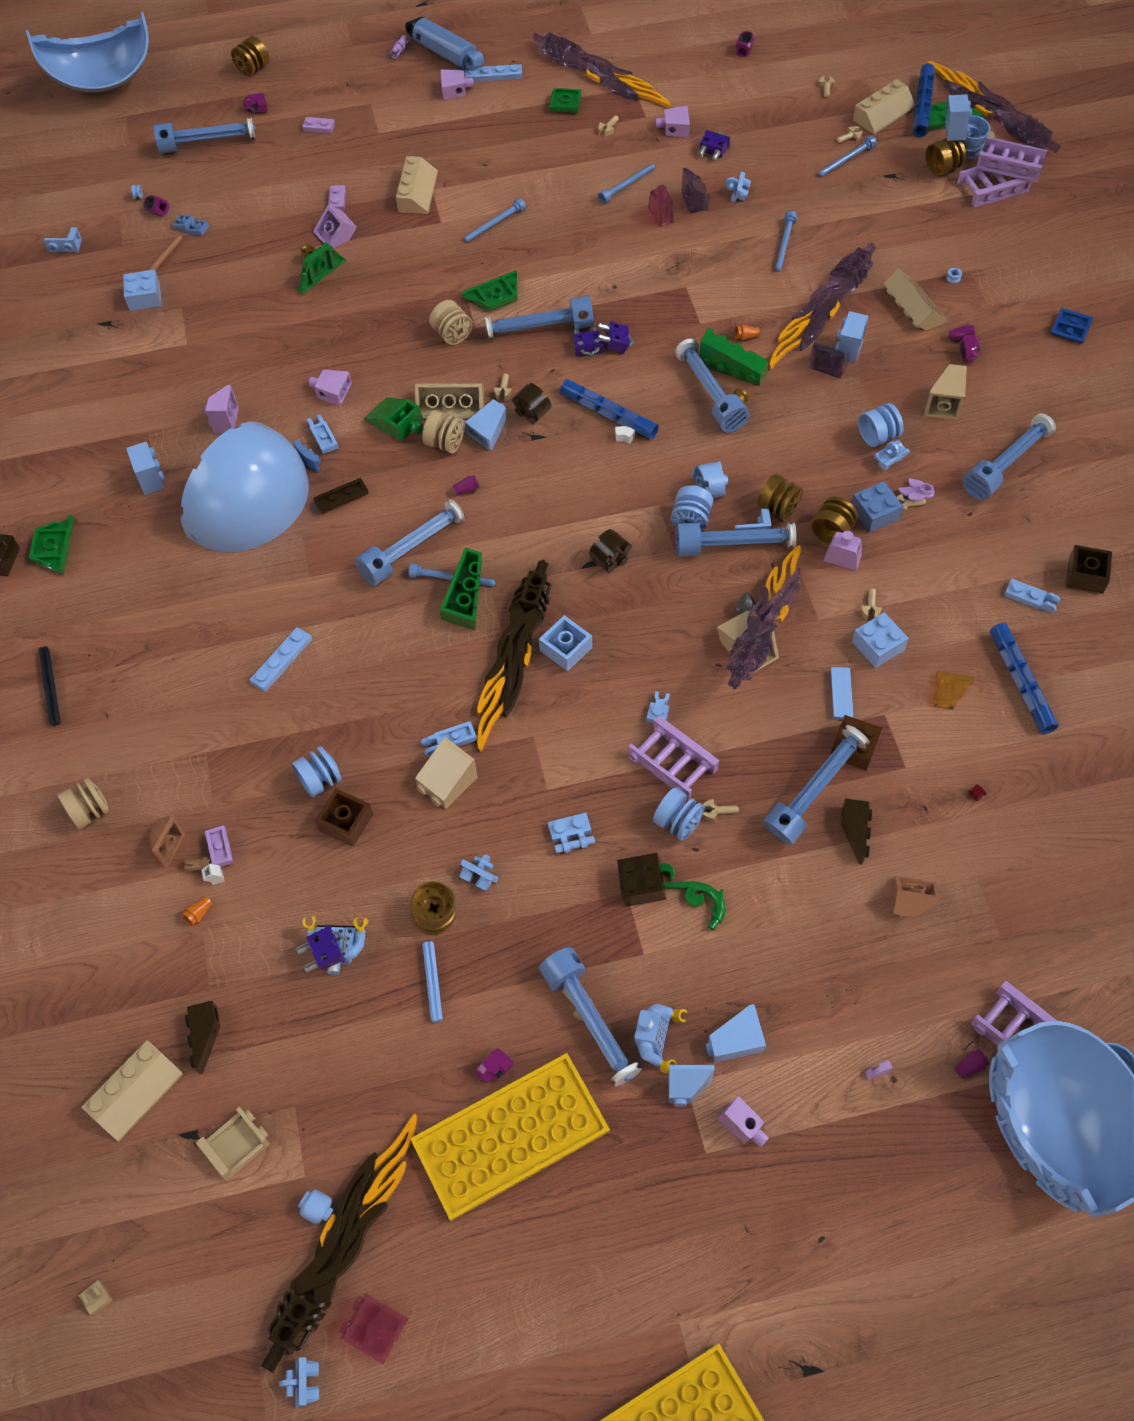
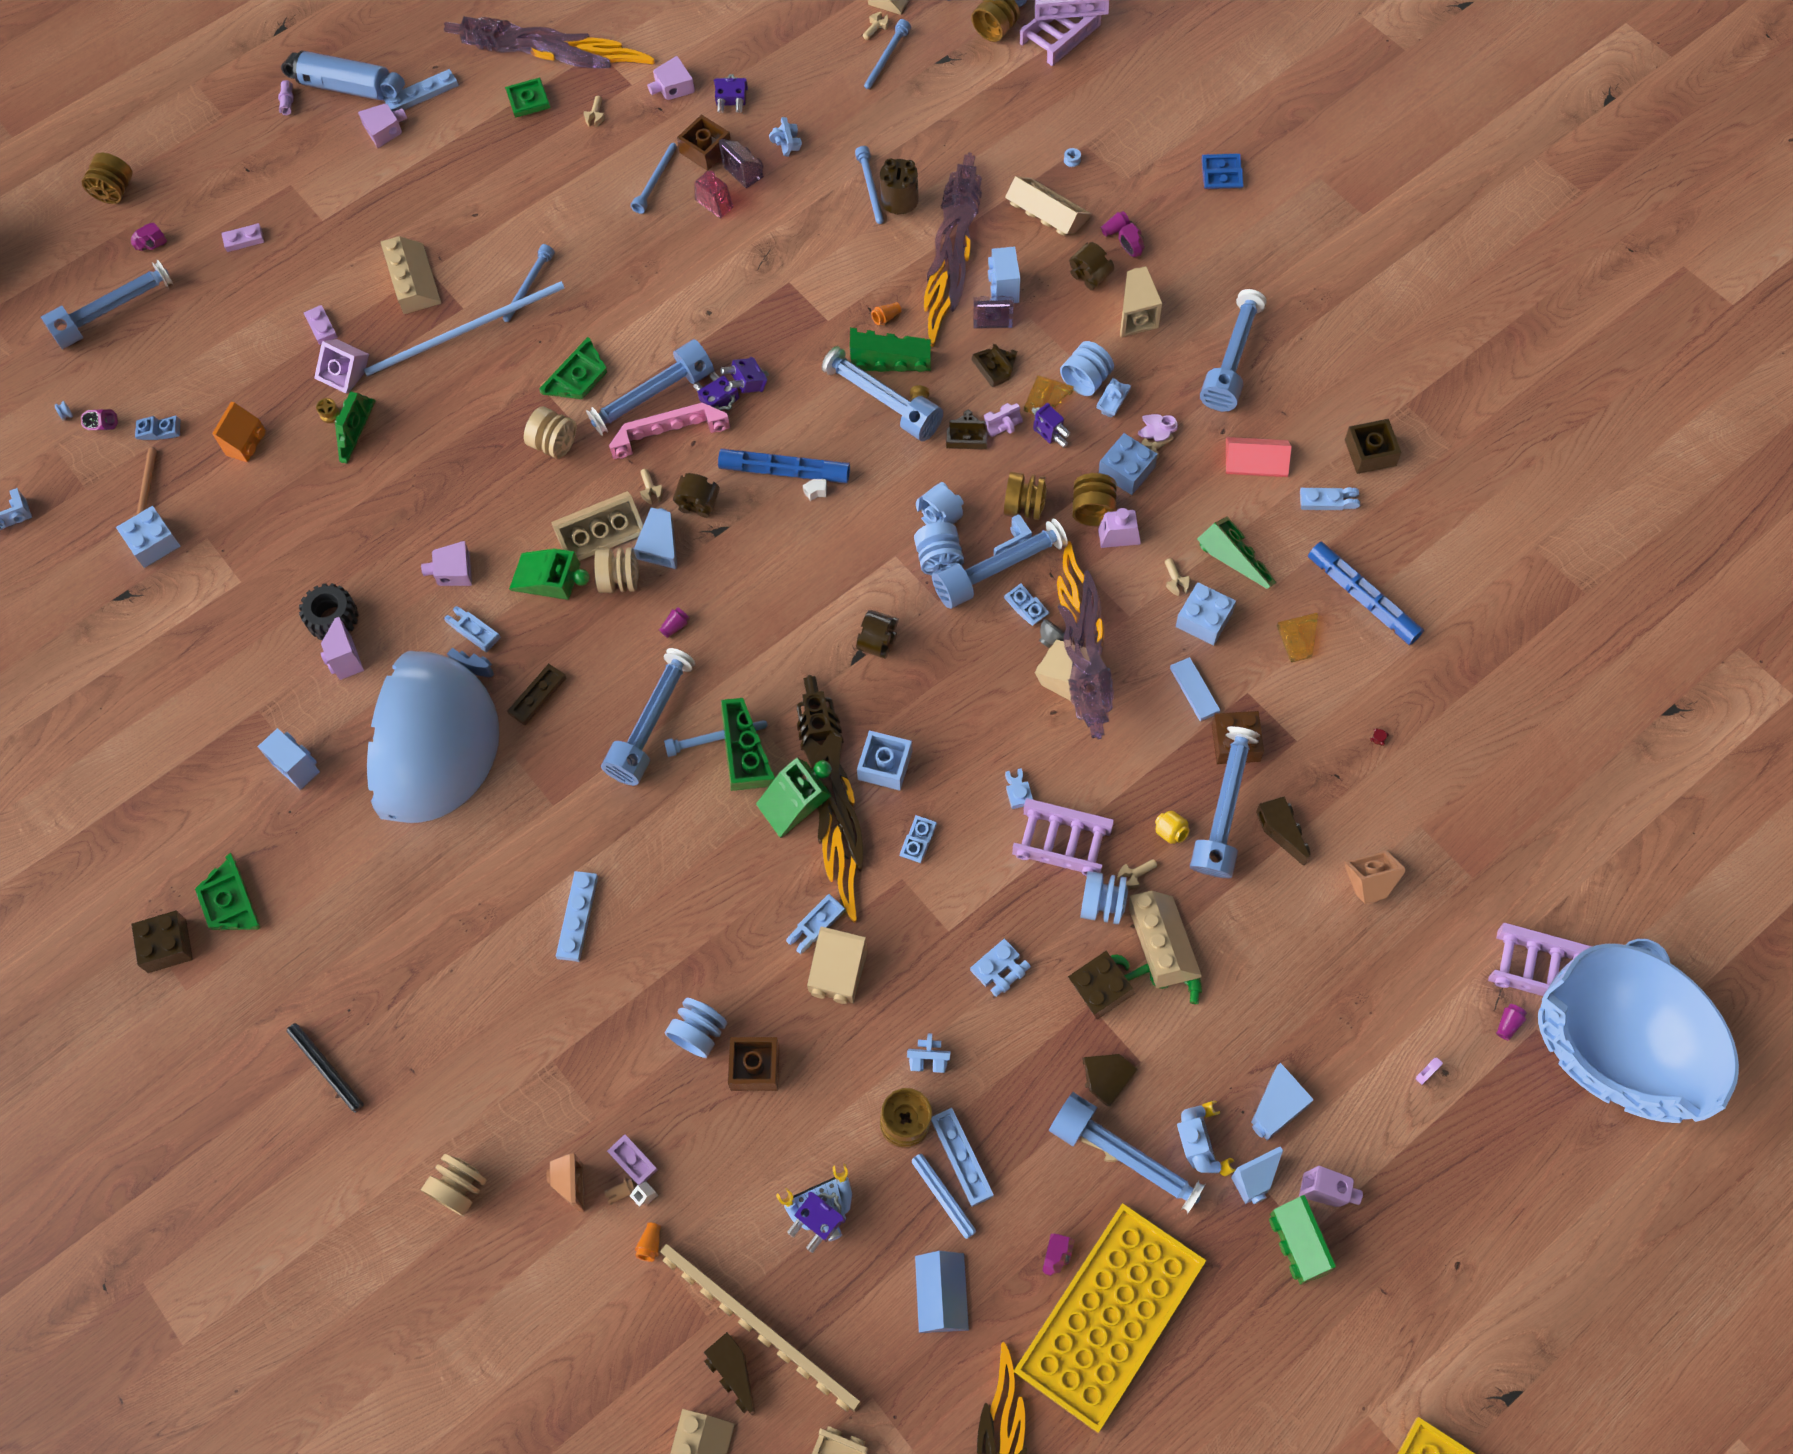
camera: 25 degrees left, 5 degrees up
none -> orange slope [212,401,266,462]
none -> black tyre [299,583,359,641]
none -> light blue piece [364,281,565,376]
none -> bright pink slope [609,403,730,459]
none -> tan plate [660,1244,861,1412]
none -> reddish brown brick [677,114,732,171]
none -> slope [756,758,832,838]
none -> dark brown cylinder [880,158,919,215]
none -> light blue slope [899,815,937,863]
none -> medium blue slope [915,1251,969,1333]
none -> light blue plate [931,1108,994,1207]
none -> dark brown slope [946,409,988,450]
none -> dark brown slope [971,344,1018,387]
none -> lavender hips [984,403,1023,437]
none -> light blue slope [1004,583,1049,626]
none -> clear yellow wing [1024,375,1074,414]
none -> dark purple piece [1032,403,1070,448]
none -> dark brown brick [1069,242,1114,290]
none -> dark brown slope [1082,1054,1137,1106]
none -> tan slope [1129,891,1202,988]
none -> yellow head [1155,811,1189,844]
none -> wedge [1197,516,1276,589]
none -> coral slope [1226,437,1291,477]
none -> slope [1269,1195,1336,1285]

